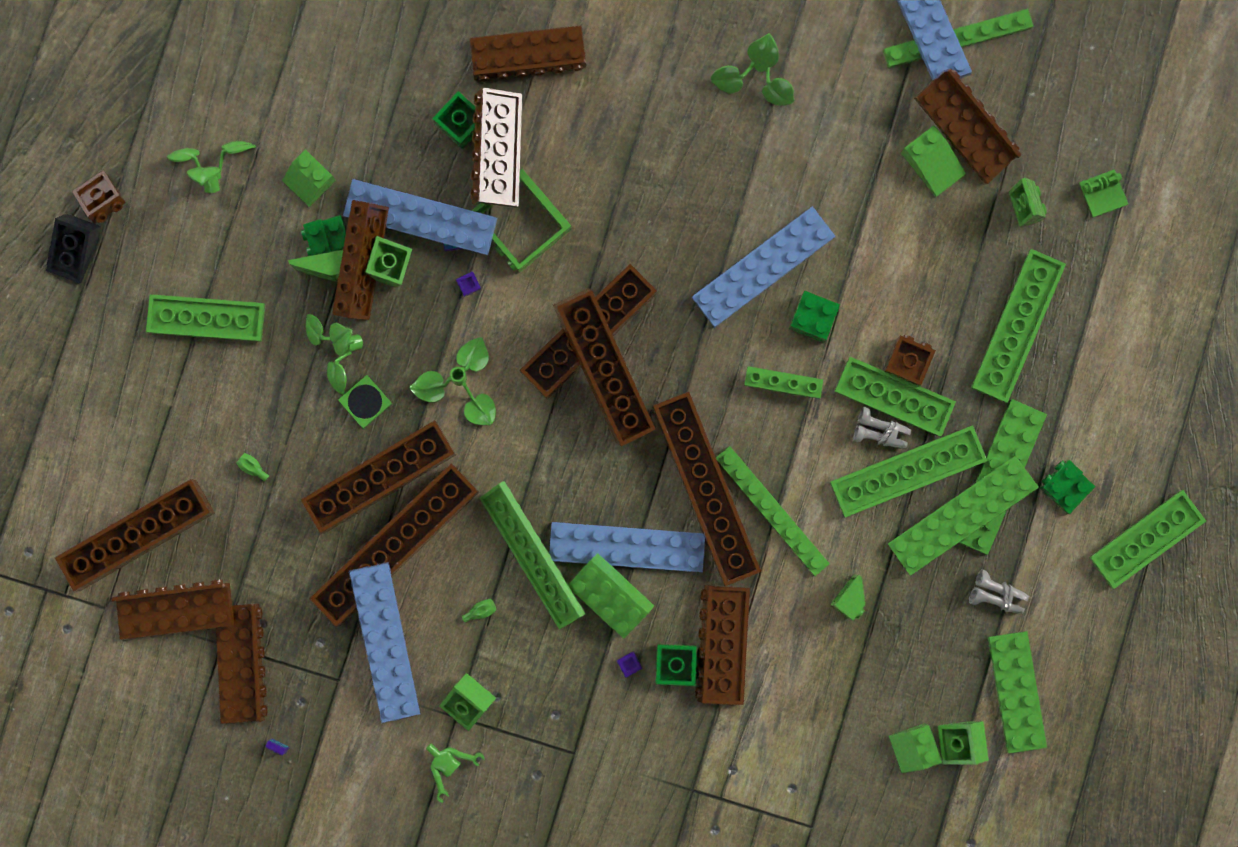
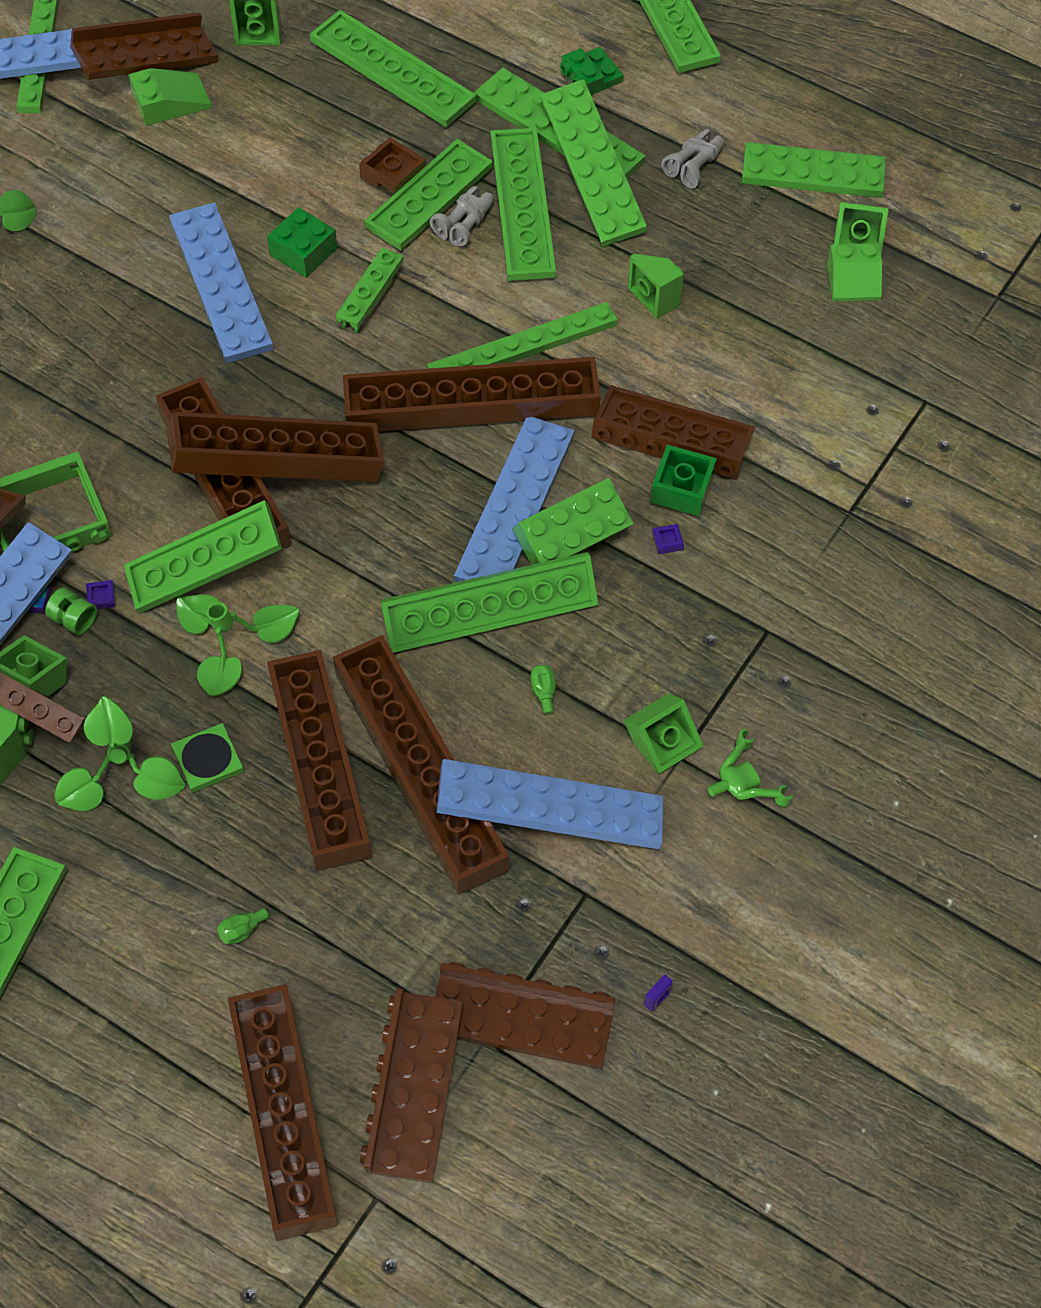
camera: 75 degrees left, 25 degrees down
none -> bright green wheel [45,587,97,636]
none -> bright green plate [124,500,282,613]

